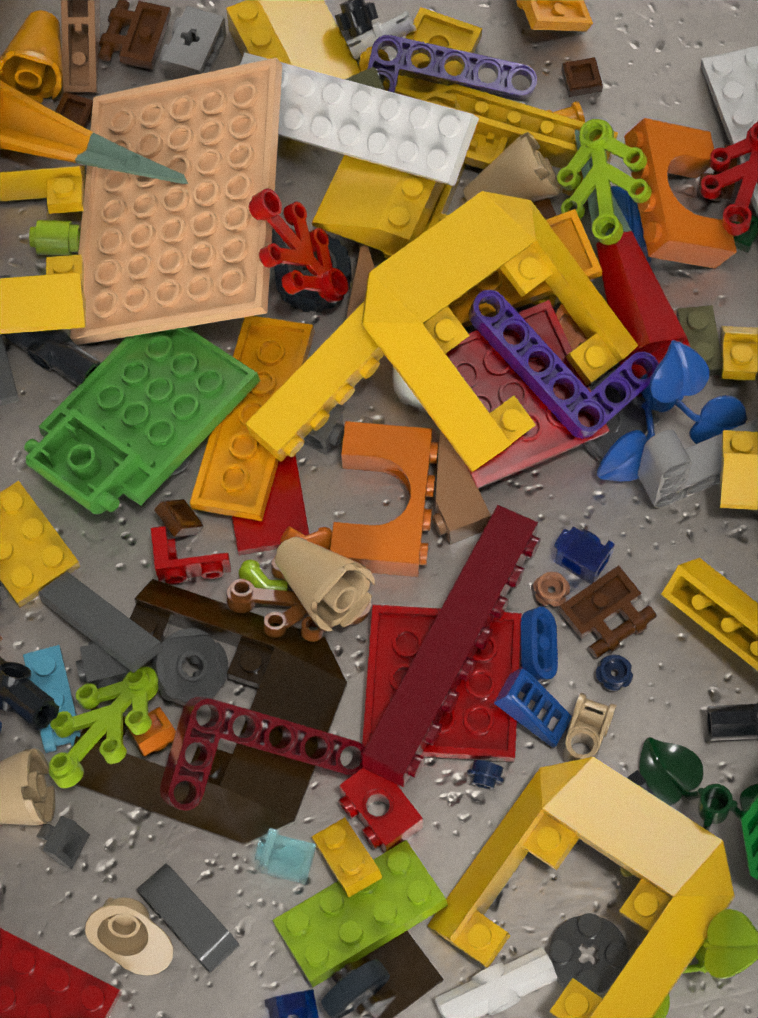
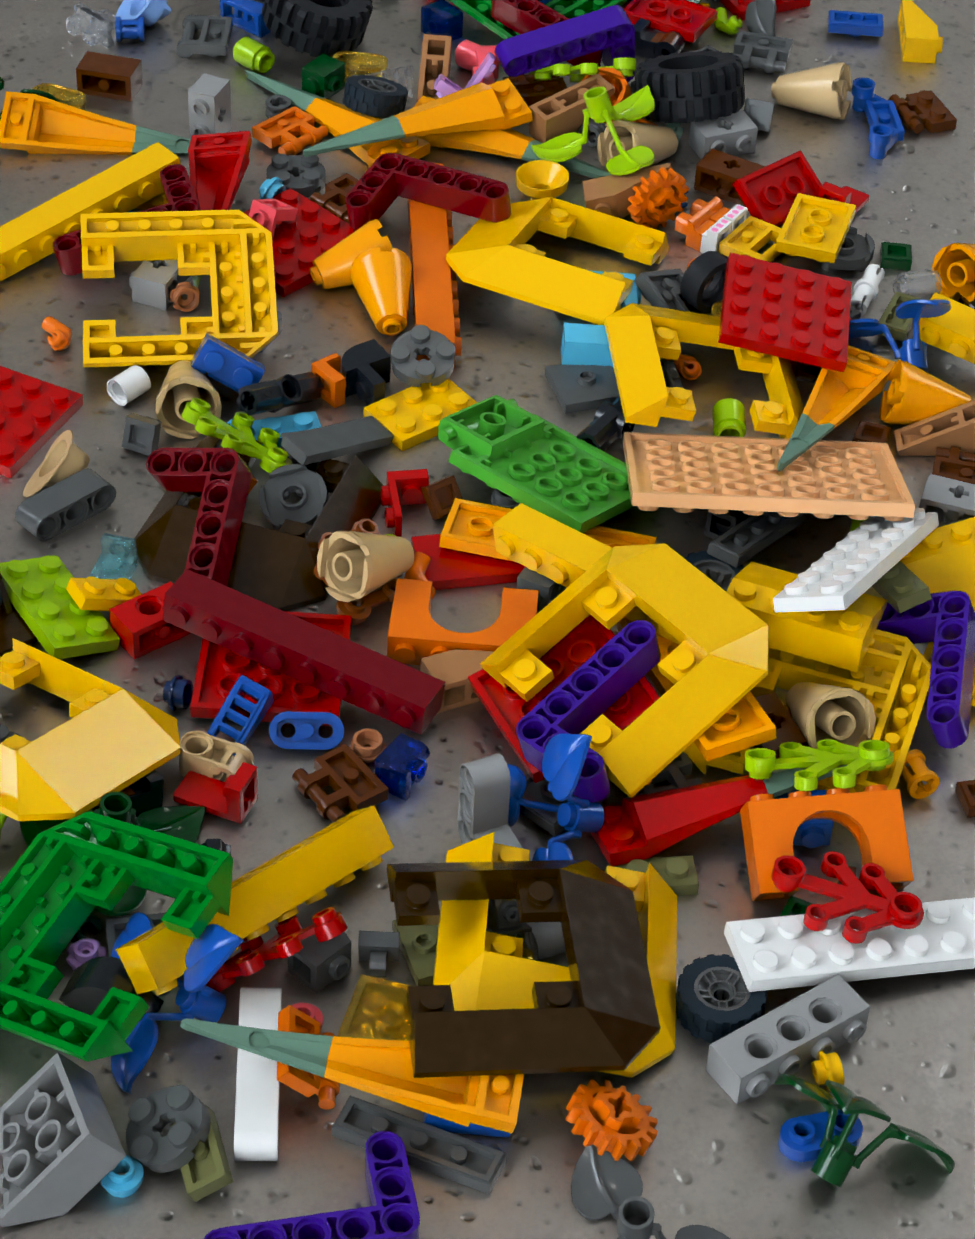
camera: 85 degrees right, 25 degrees down
red plant [249,188,348,303] -> none
dark blue plate [596,655,633,691] -> none
none -> red bracket [173,762,258,824]

